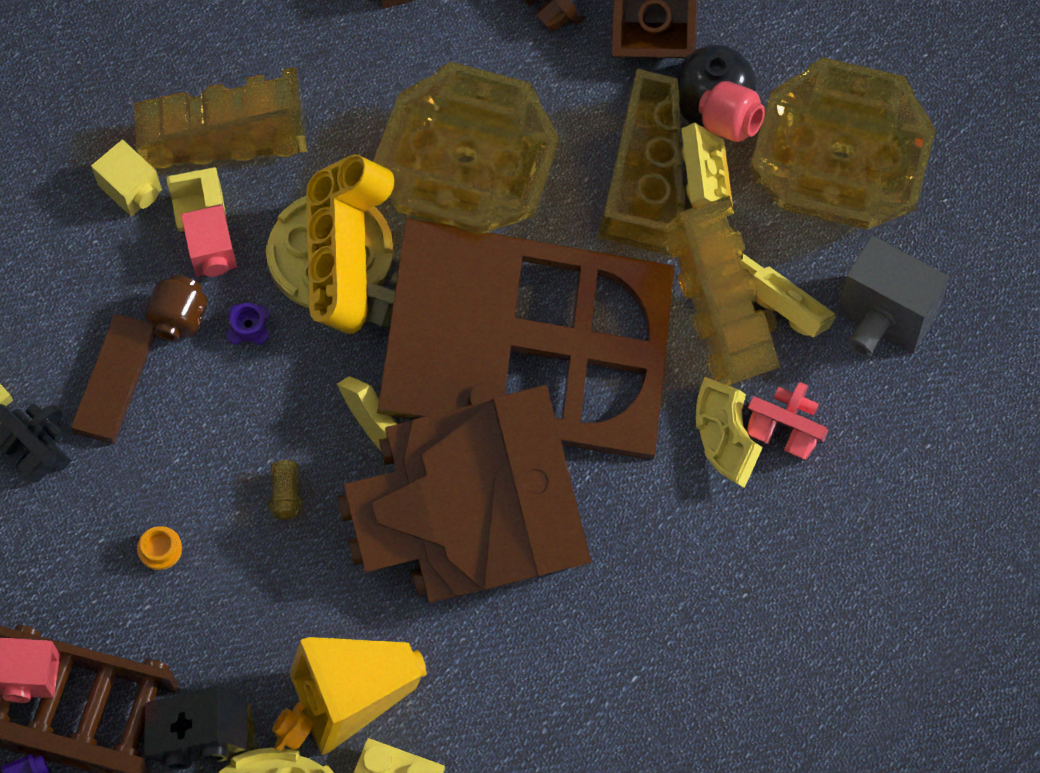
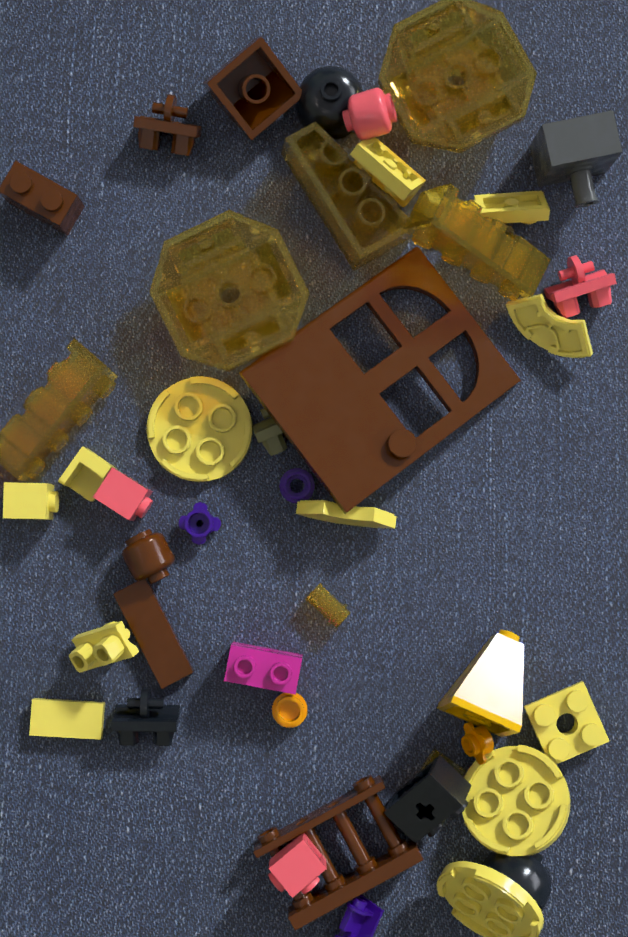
camera: 50 degrees left, 20 degrees up
yellow beam [306,154,394,334] -> none
reddish brown panel [337,385,592,603] -> none
none -> light yellow hips [69,621,139,673]
none -> dark pink brick [224,642,303,695]
none -> dark purple plate [279,468,315,503]

